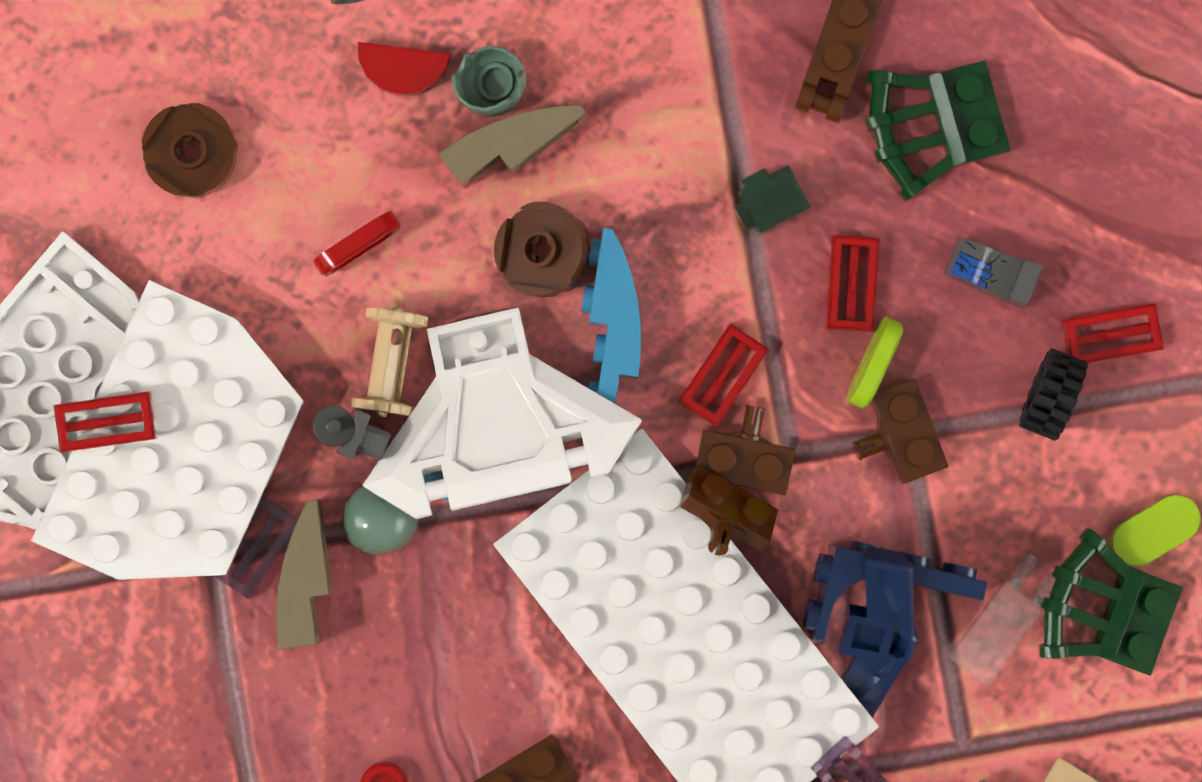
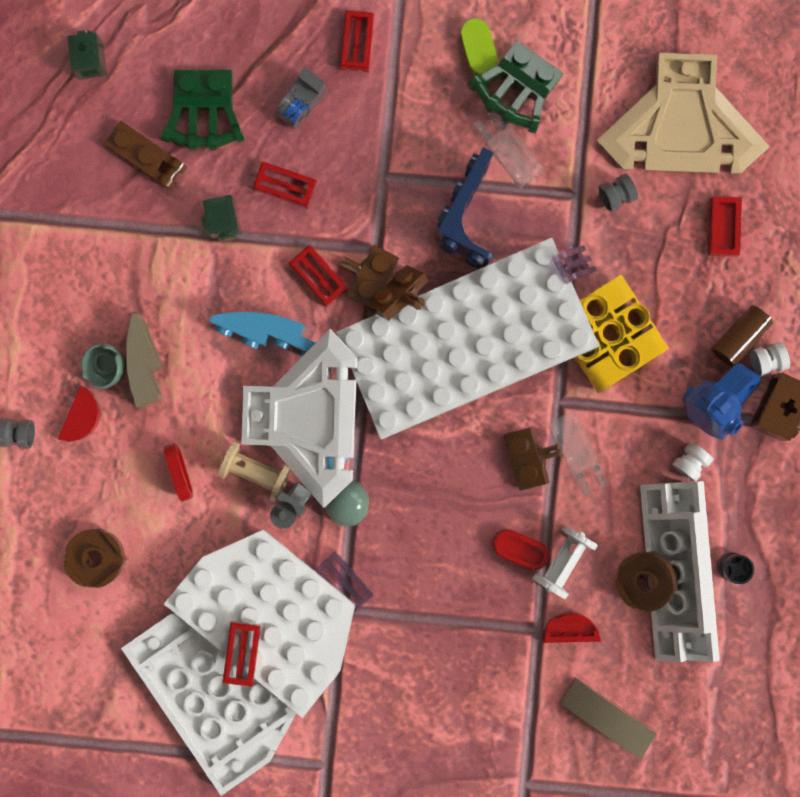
camera: 75 degrees left, 0 degrees up
dark tan slope [276,500,333,650] -> none
reddish brown plate [494,202,589,298] -> none
dark blue plate [839,546,918,718] -> none
lime tile [846,316,903,409] -> none
reddish brown plate [852,379,949,484] -> none
black tyre [1019,348,1088,441] -> none

